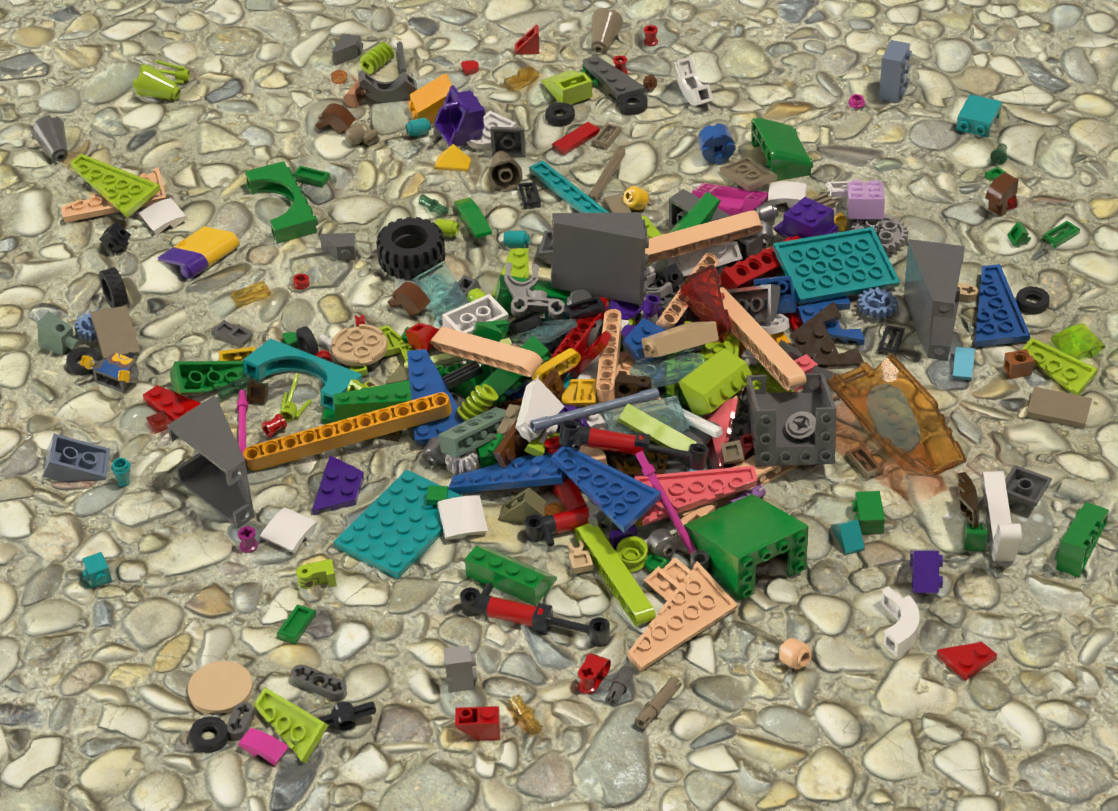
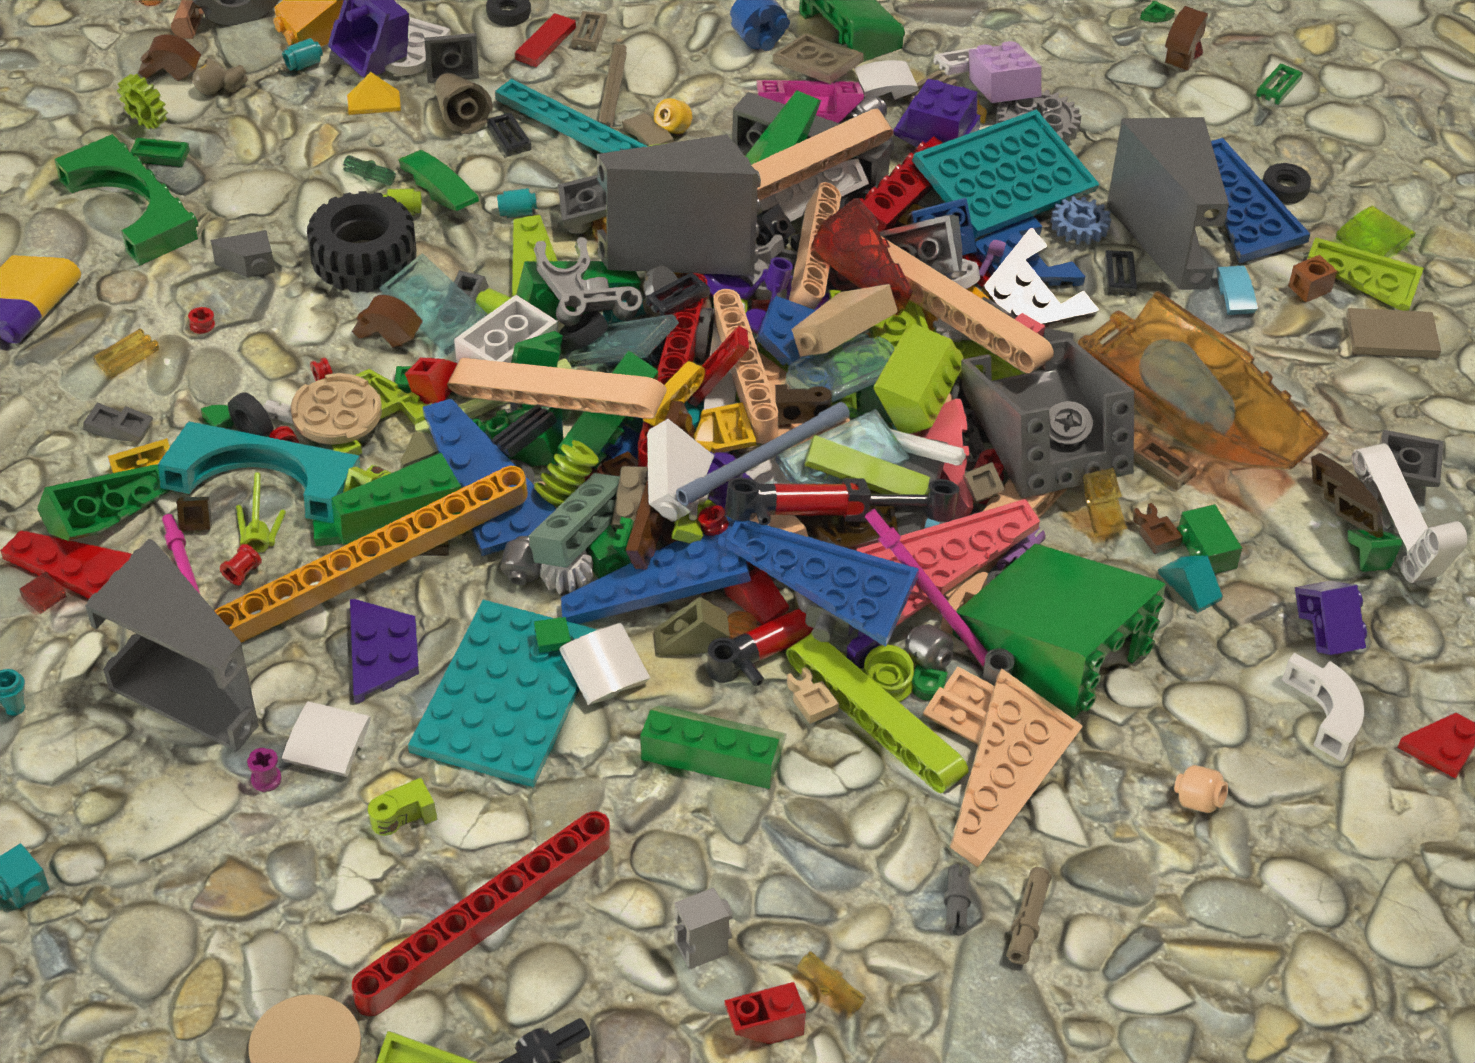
camera: 20 degrees left, 5 degrees up
clear green axle [217,374,253,399] -> none
green tile [277,604,316,644] -> none
dark grey beam [291,665,347,701] -> none
black piece [460,583,610,647] -> none
red piece [578,653,611,694] -> none
green tile [1007,222,1031,248] -> none
none -> lime gear [117,74,168,130]
none -> red beam [352,811,611,1017]
none -> medium lavender hand [979,240,1006,276]
none -> clear yellow slope [1083,468,1127,538]
none -> reddish brown plate [1133,503,1183,554]

